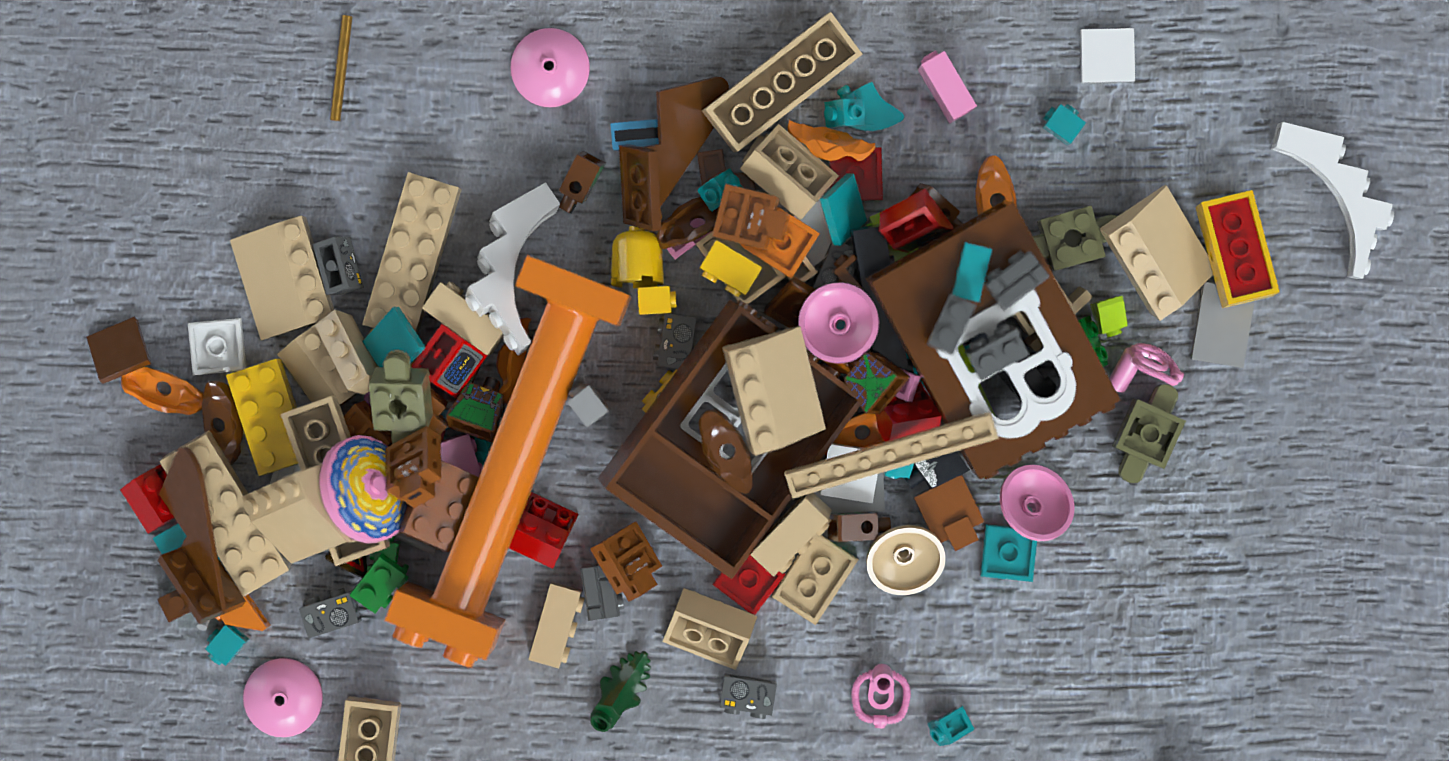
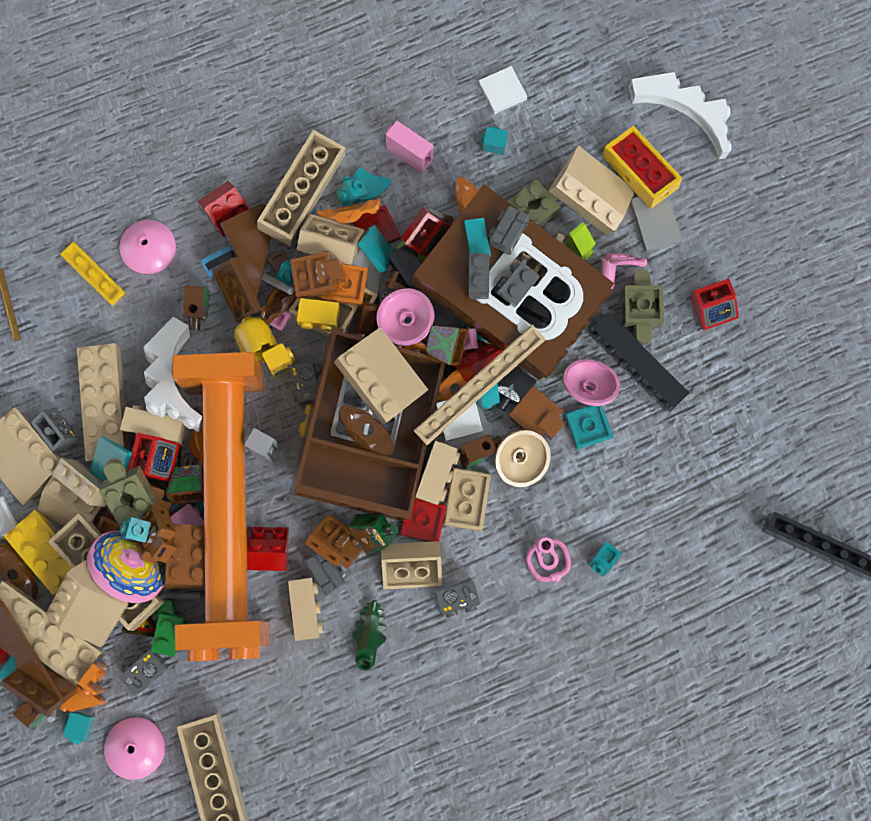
camera: 25 degrees left, 10 degrees down
none -> yellow tile [60,241,126,306]
none -> orange bracket [77,661,107,696]
none -> teal bracket [119,517,151,542]
none -> red slope [198,181,249,237]
none -> light grey bar [261,272,294,295]
none -> dark green torso [348,513,398,555]
none -> black brick [590,312,690,412]
none -> red slope [689,278,739,331]

